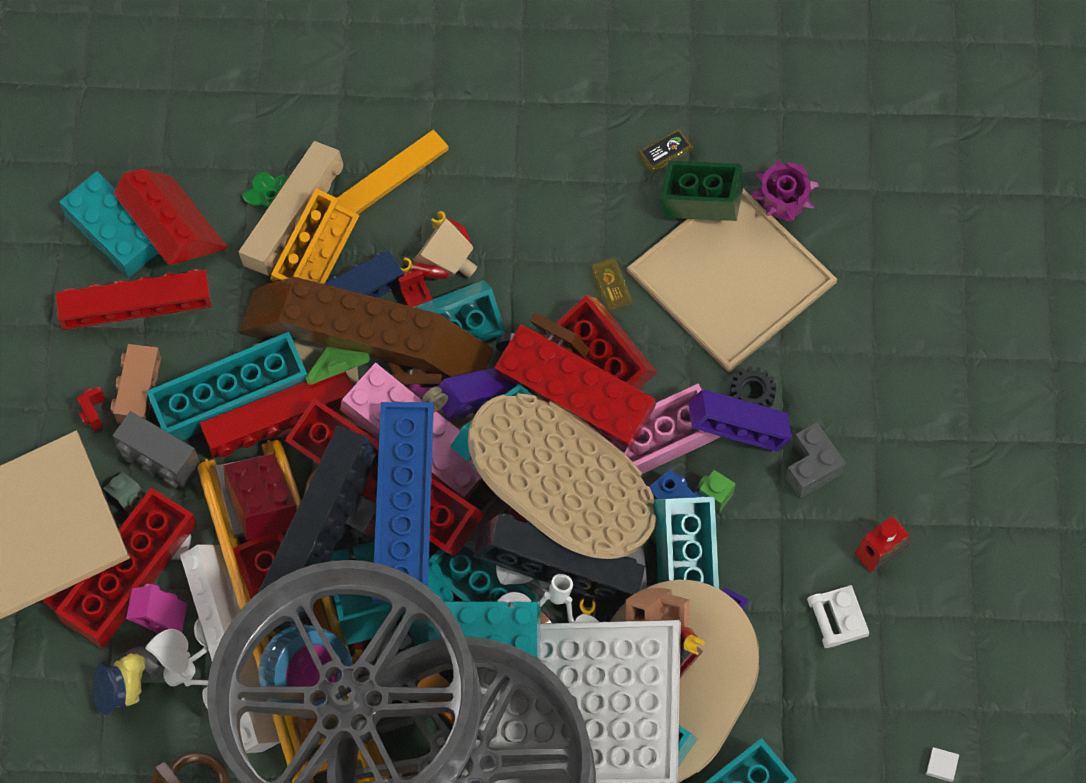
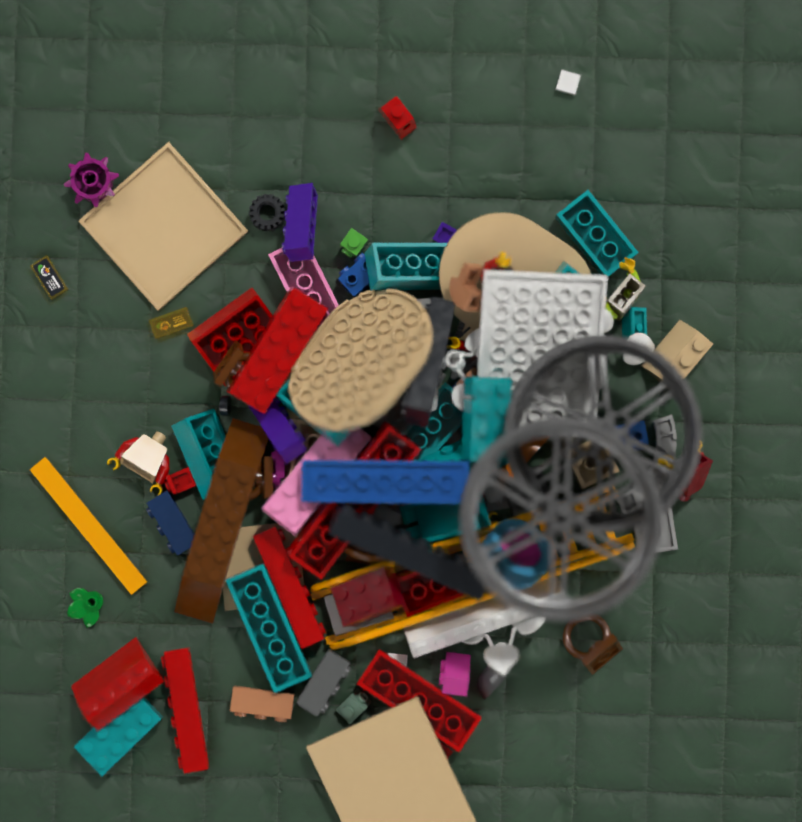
camera: 90 degrees left, 20 degrees up
red bracket [77,387,106,432] -> none
piece [93,653,146,715] -> none
tan brick [238,141,343,276] -> none
light orange brick [270,188,359,284] -> none
bright green tile [306,347,370,385] -> none
dark tan bush [422,386,448,412] -> none
dark green brick [660,161,745,221] -> none
dark grey brick [786,422,846,499] -> none
white plate [807,585,869,648] -> none

